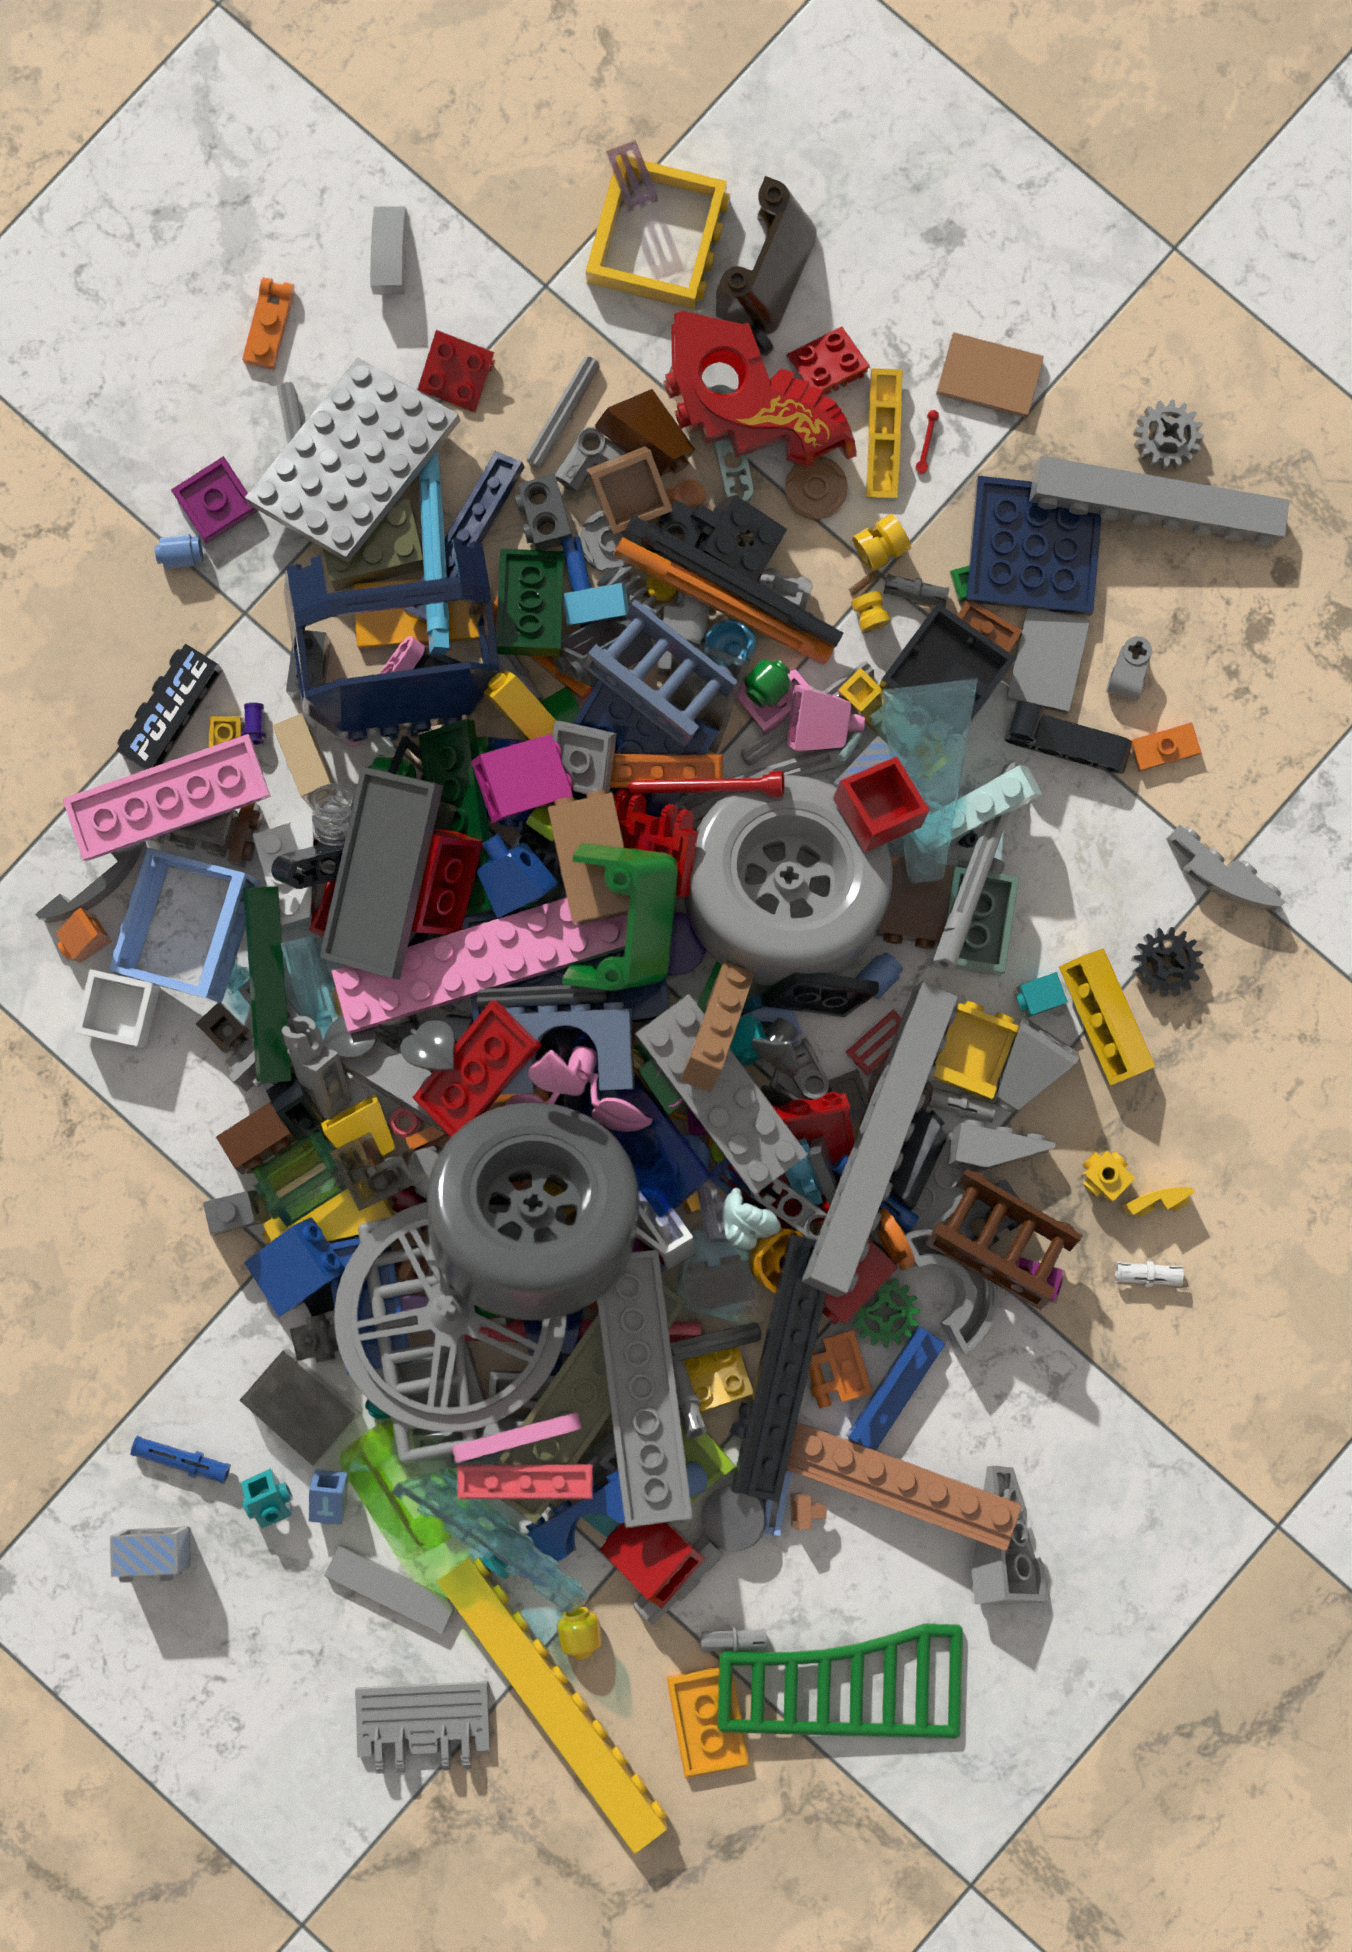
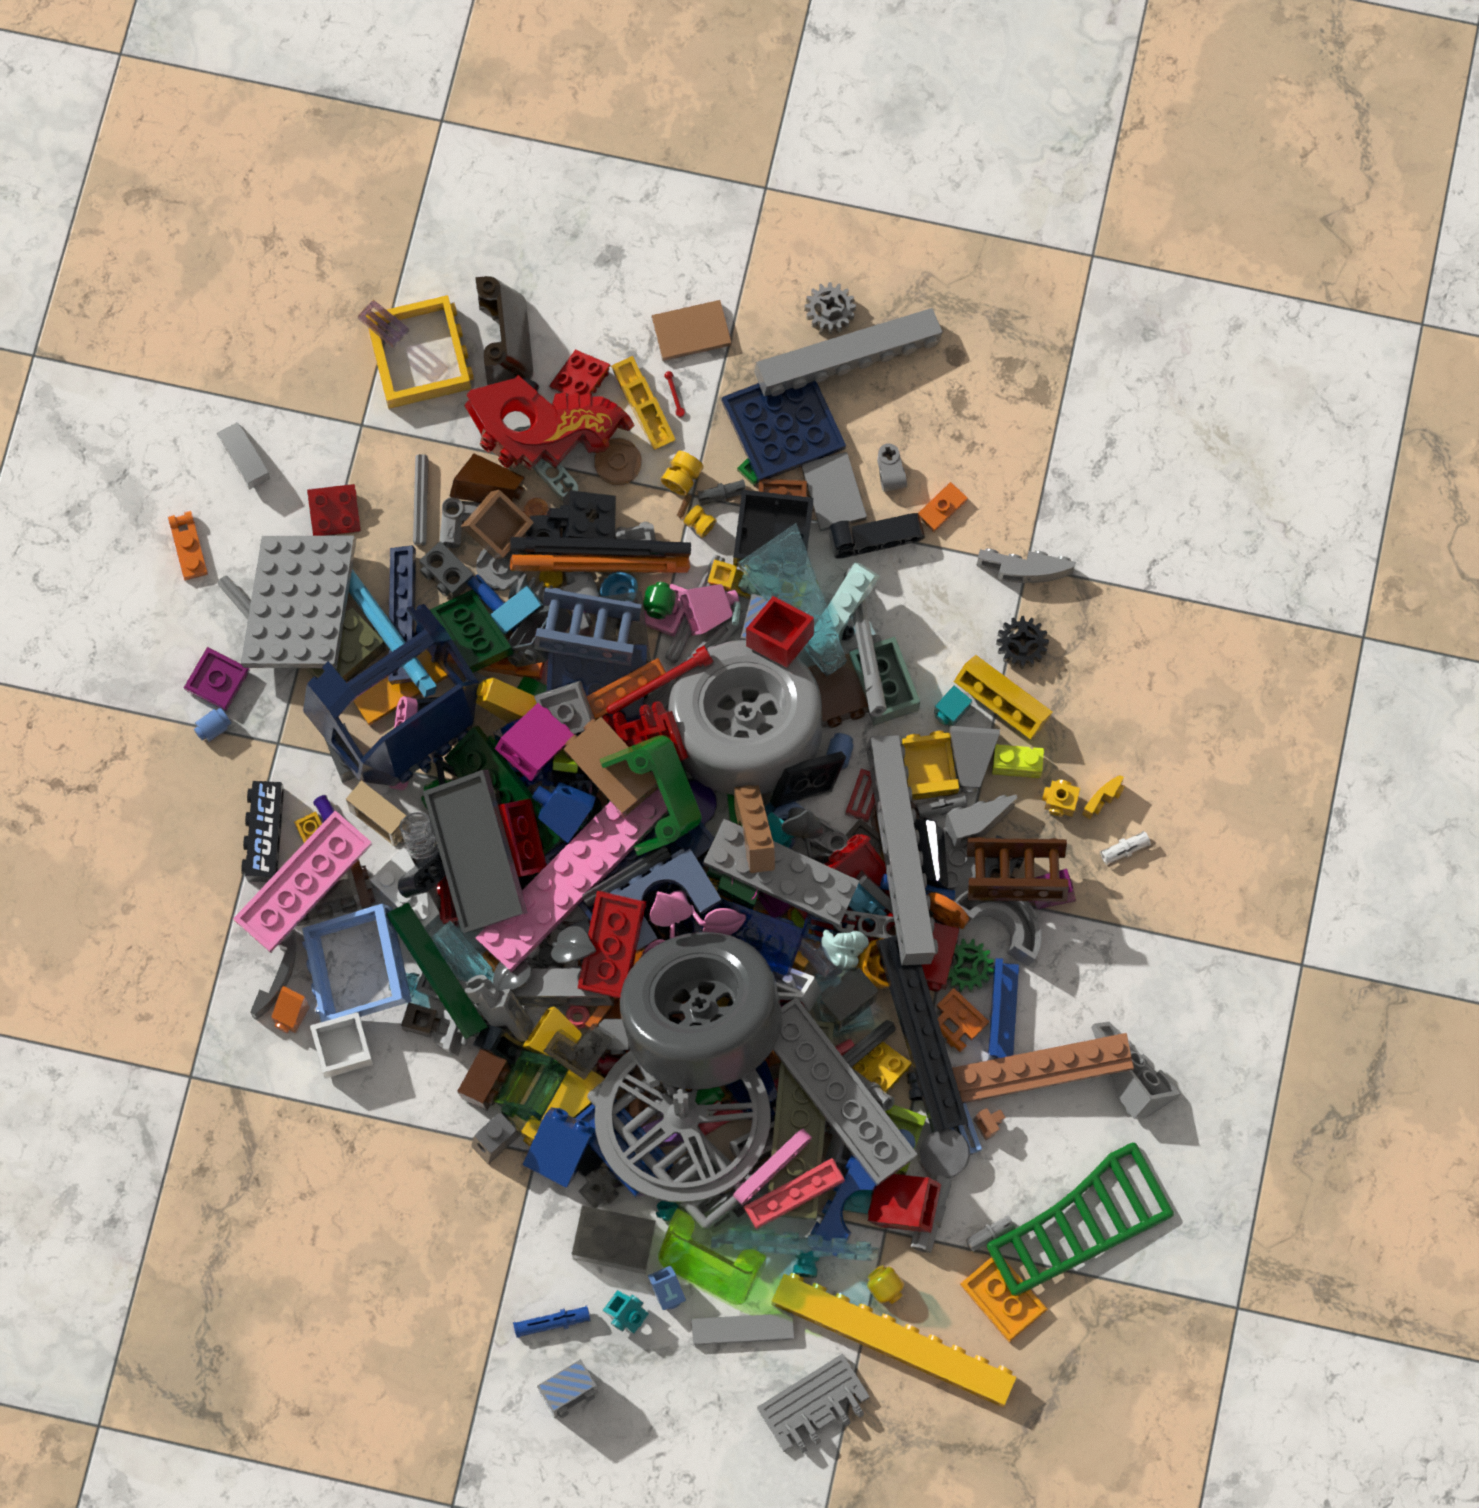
camera: 35 degrees left, 10 degrees down
none -> neon yellow brick [992,744,1044,778]

